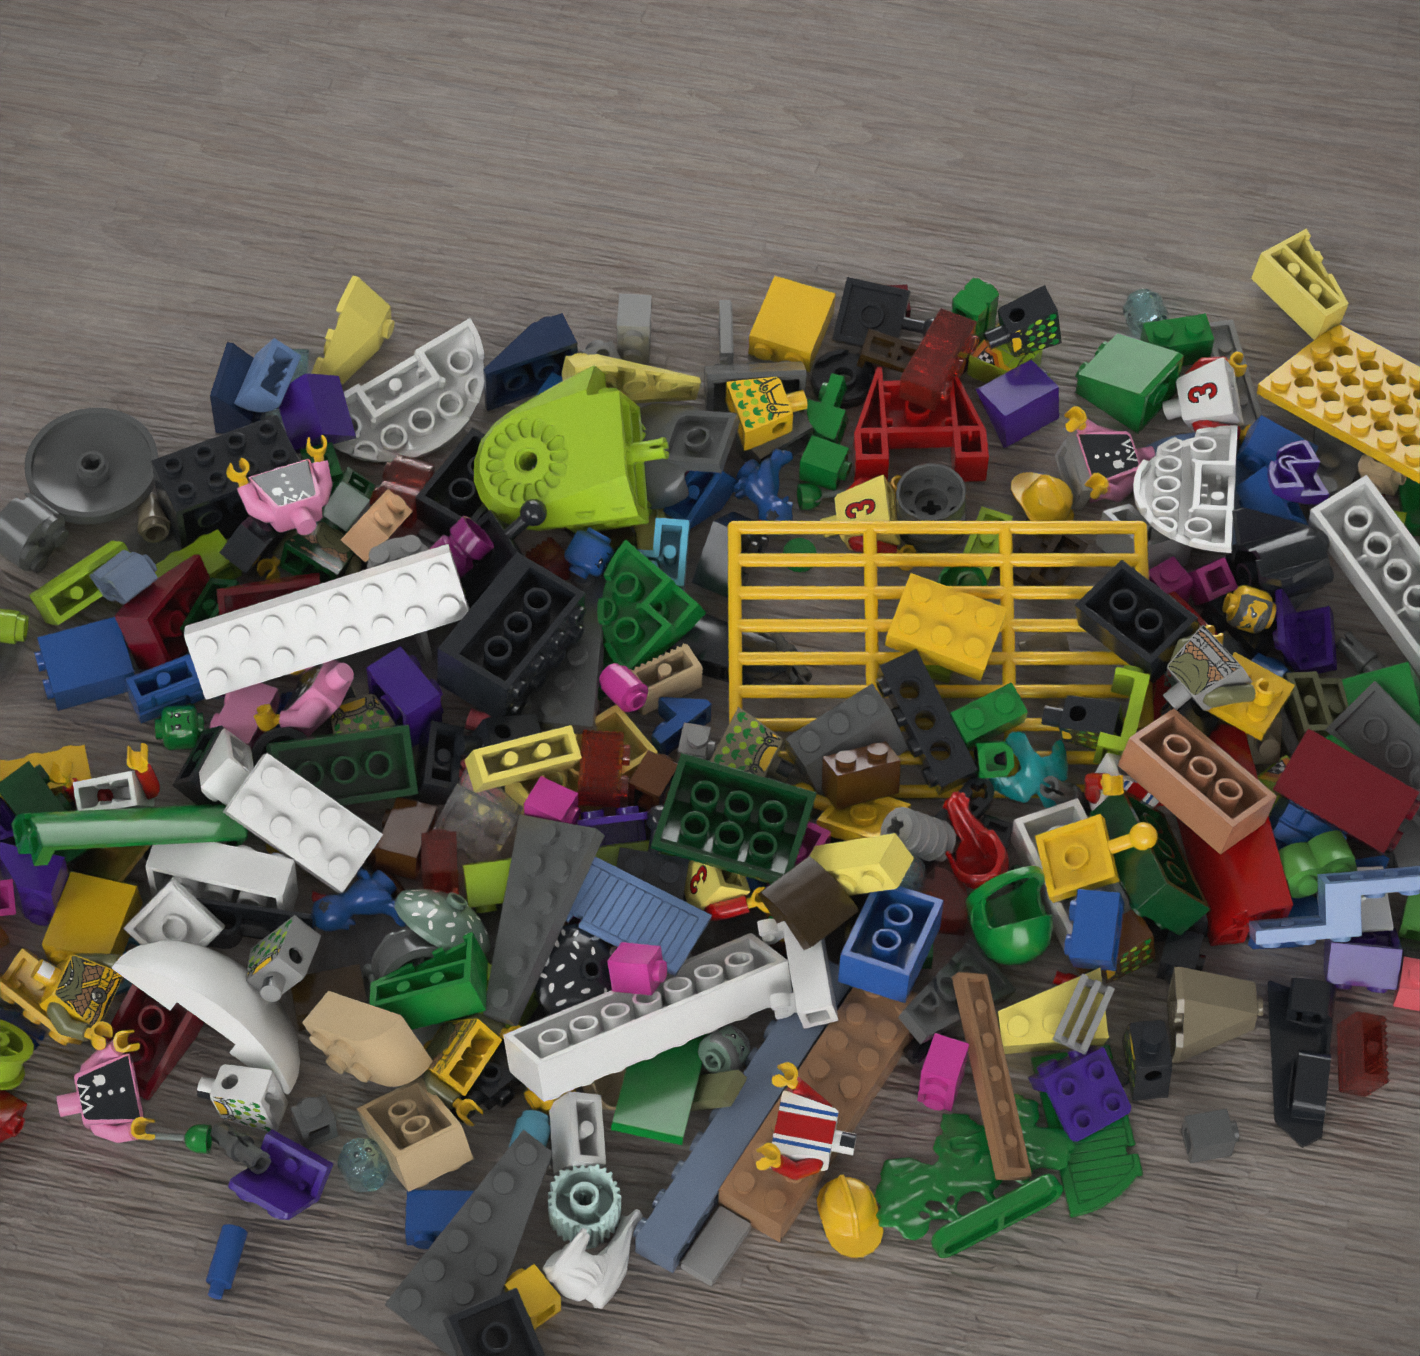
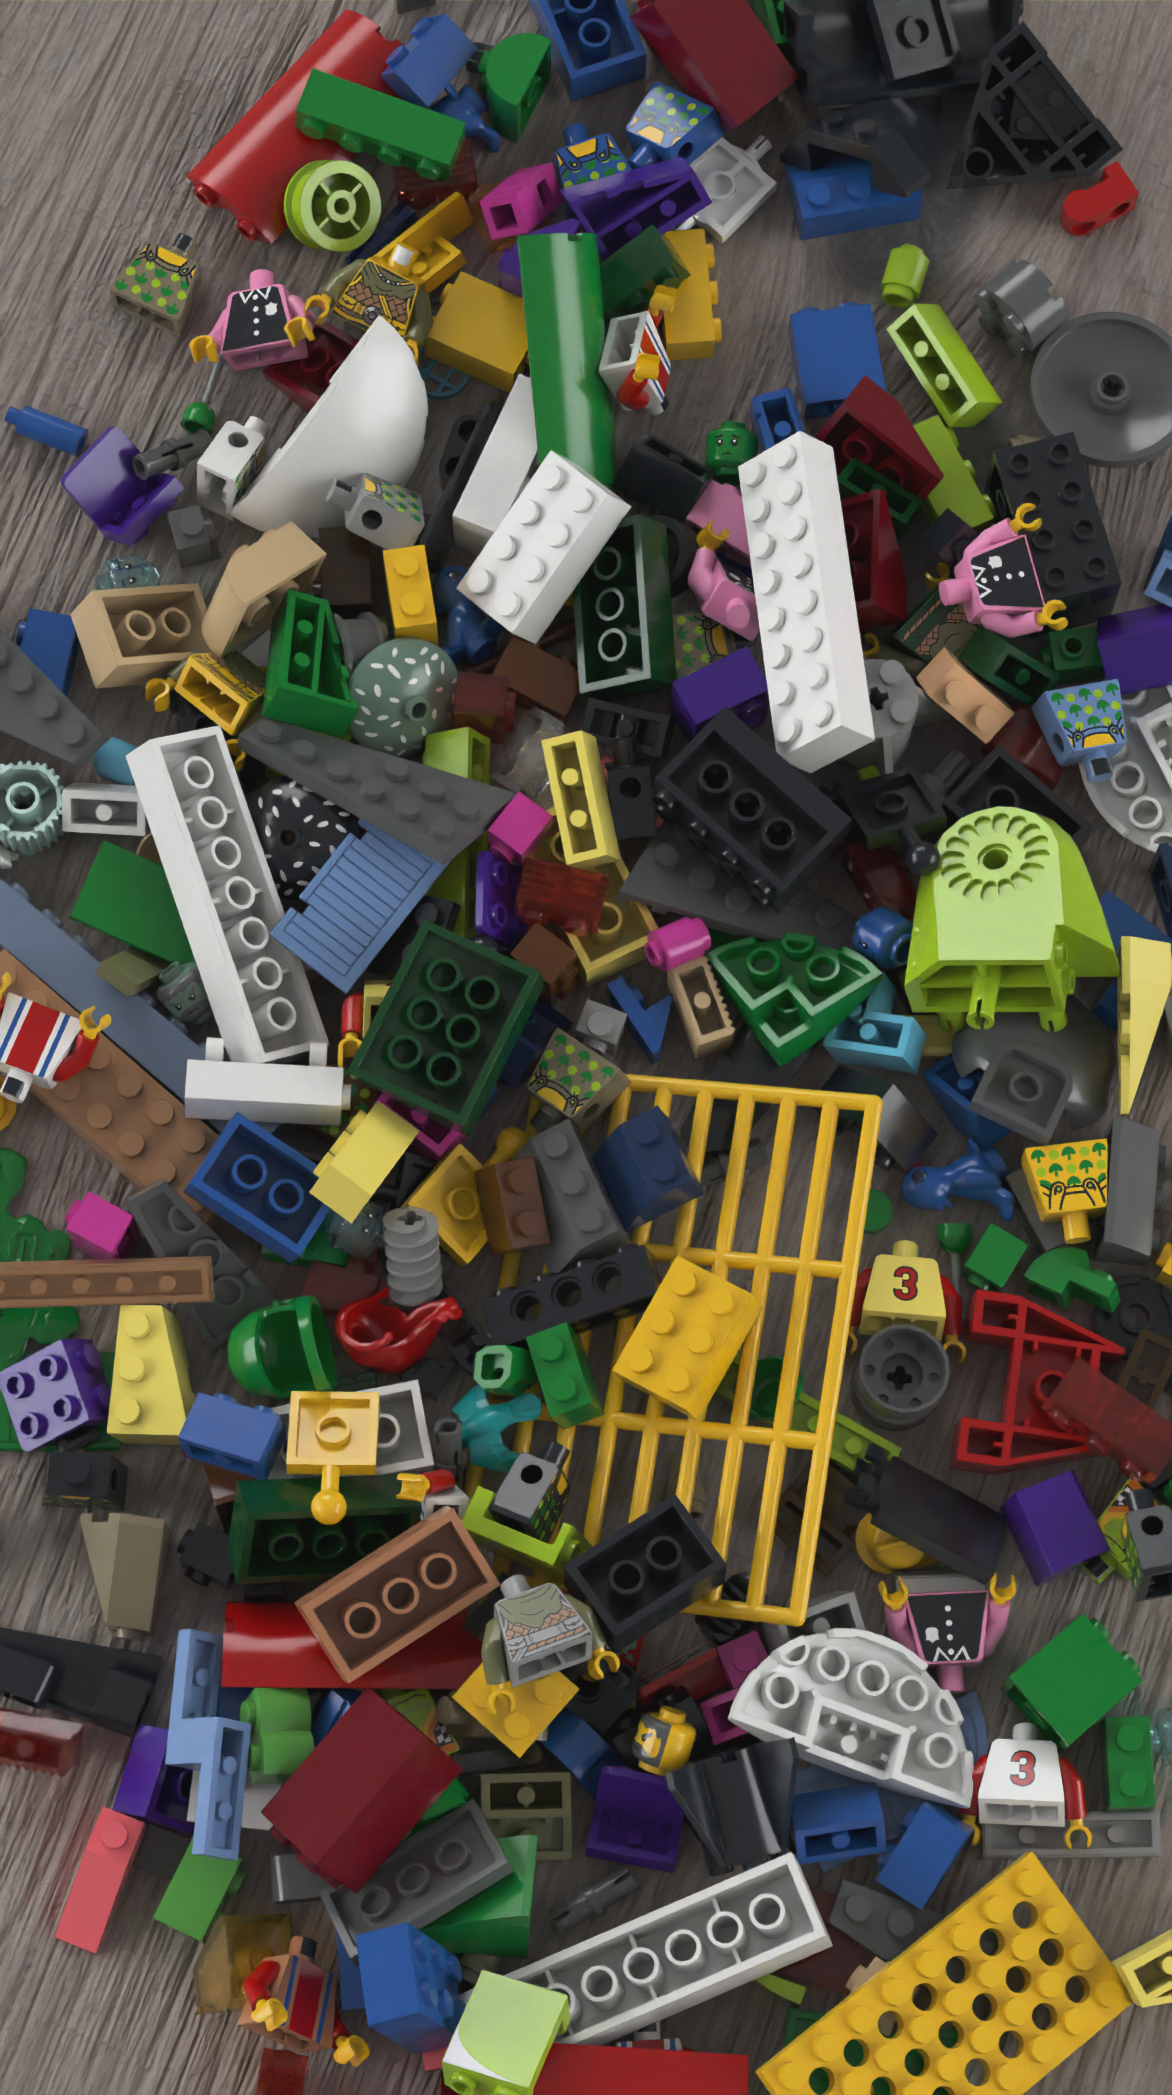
camera: 100 degrees right, 15 degrees up
sand blue brick [90,550,158,604] -> none
white tile [123,877,225,947] -> none
white slope [199,728,254,806] -> none
magenta wheel [429,516,494,580] -> none
dark pink brick [607,942,667,996] -> none
dark brown slope [758,856,859,950] -> none
light grey tile [1052,973,1115,1055] -> none
dark purple brick [1267,440,1330,505] -> none
none -> dark tan torso [109,233,202,338]
none -> yellow brick [383,545,438,646]
none -> dark blue slope [592,1105,704,1233]
none -> black tile [845,1444,1007,1585]
none -> medium blue torso [1032,679,1127,783]

